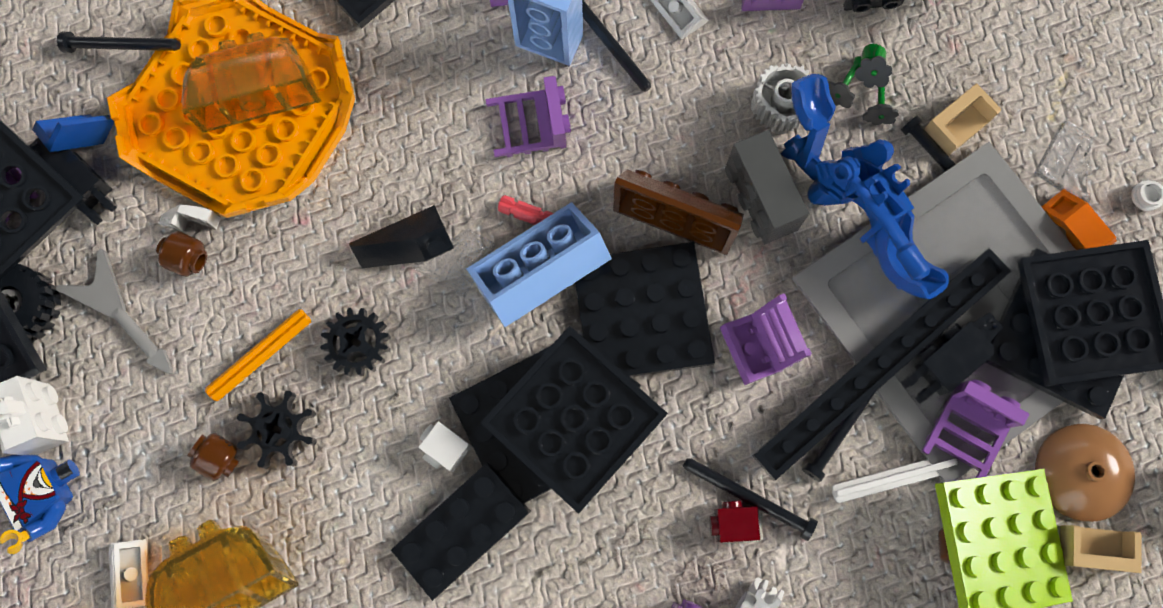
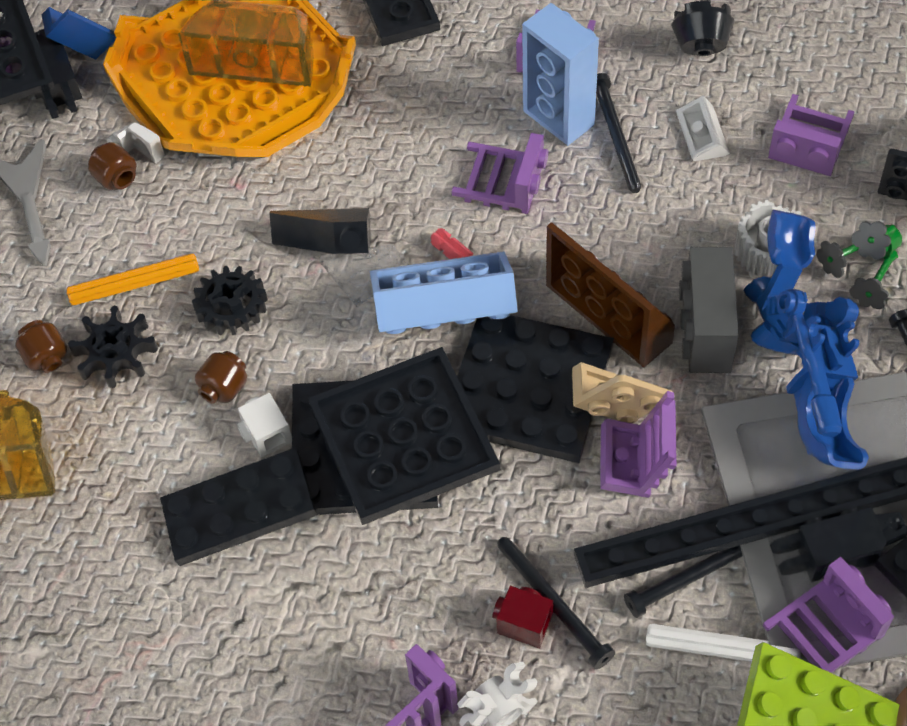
camera: 25 degrees right, 20 degrees down
none -> reddish brown head [195,351,247,404]
none -> tan bracket [572,362,673,424]

